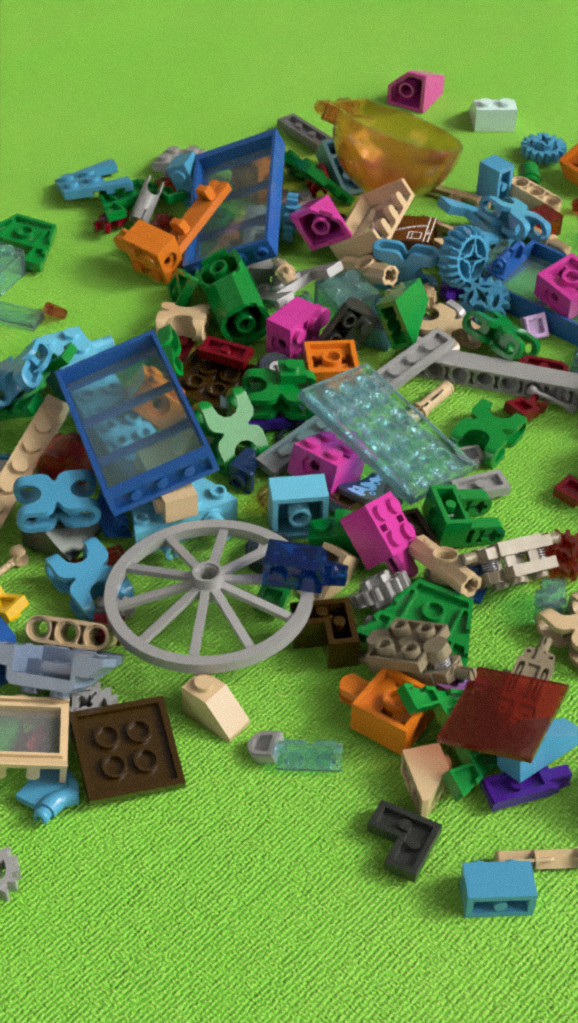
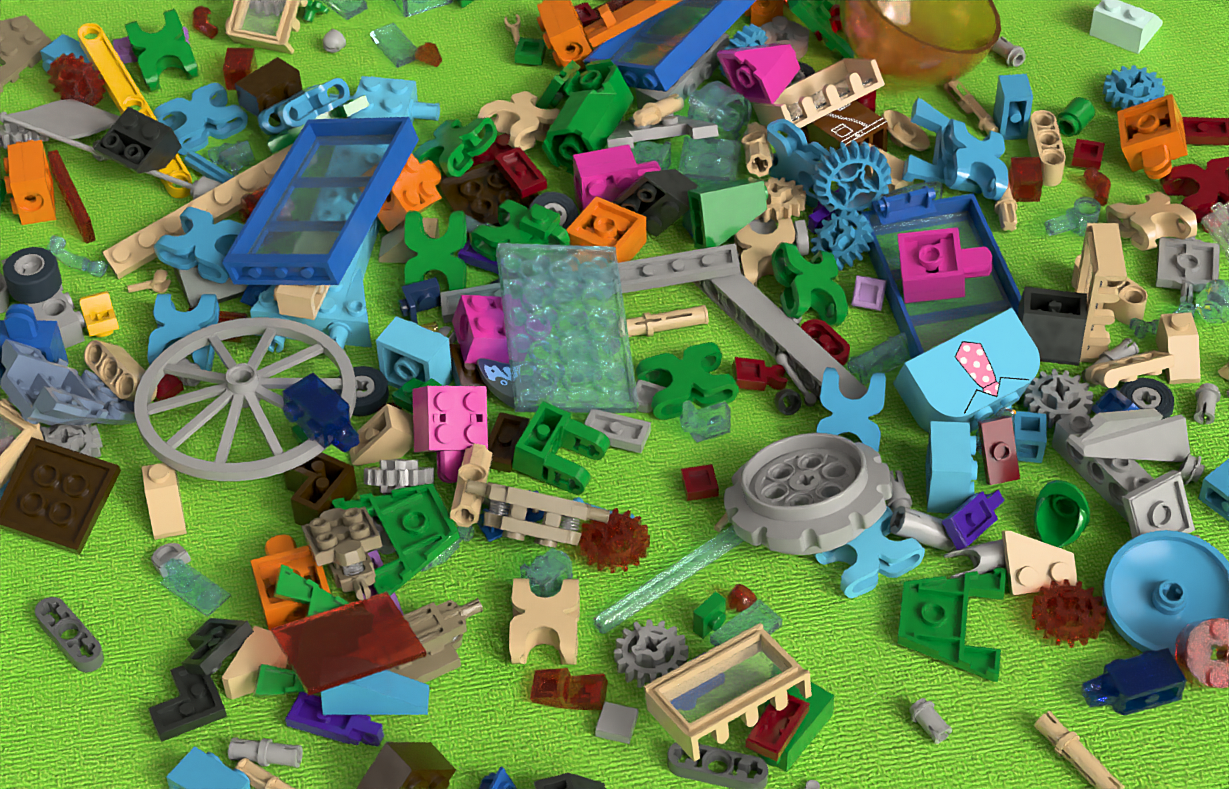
camera: 40 degrees right, 5 degrees up
none -> dark grey beam [35,597,104,672]
none -> pearl dark grey plate [182,618,254,676]
none -> light grey pin [228,737,303,768]
none -> tan hand [504,14,521,48]
none -> green plate [514,37,547,66]
none -> clear light blue bracket [680,400,731,443]
none -> clear light blue brick [688,80,752,147]
none -> pearl dark grey hinge [774,388,802,415]
none -> dark red plate [1071,139,1105,170]

